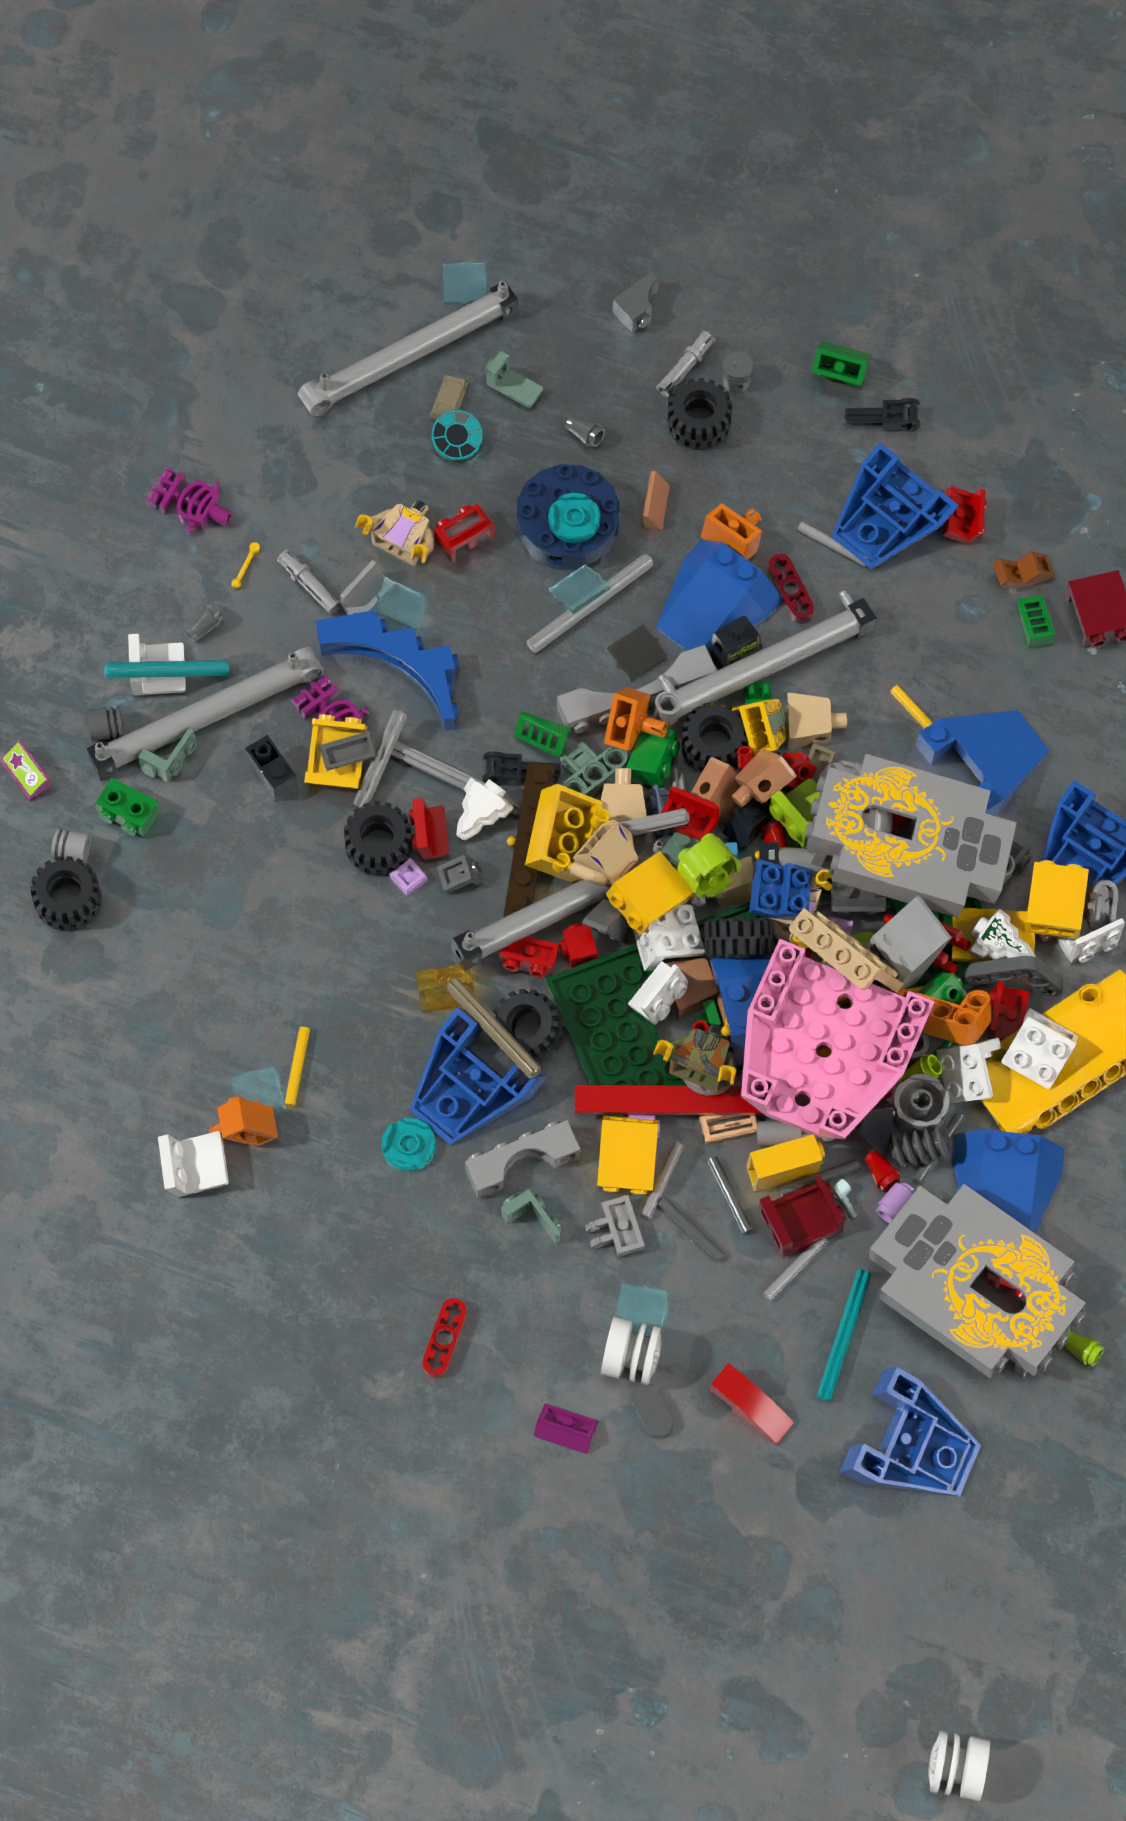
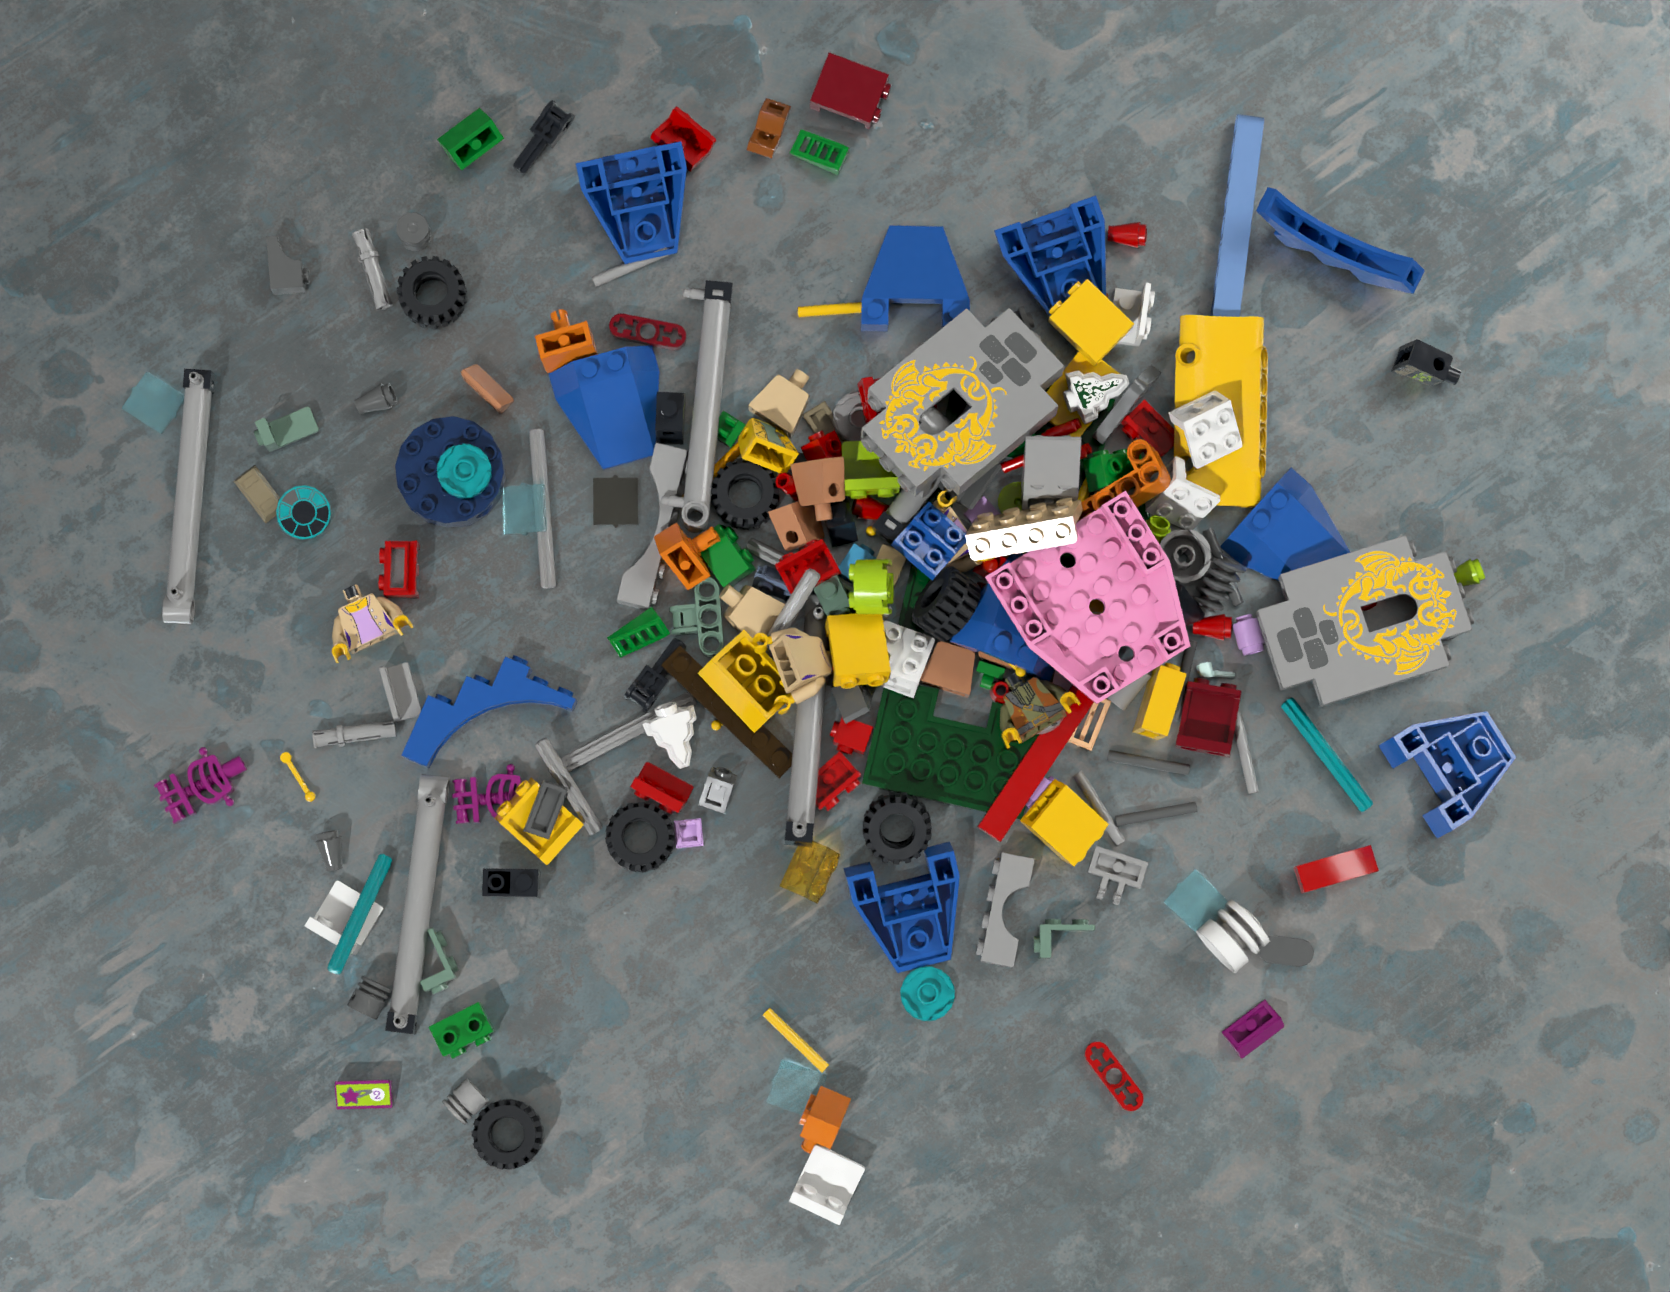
camera: 60 degrees left, 15 degrees up
clear light blue piece [375,577,424,631] -> none
dark tan axle [447,978,541,1079] -> none
white bracket [628,961,689,1025] -> none
dark grey bracket [1084,880,1119,931] -> none

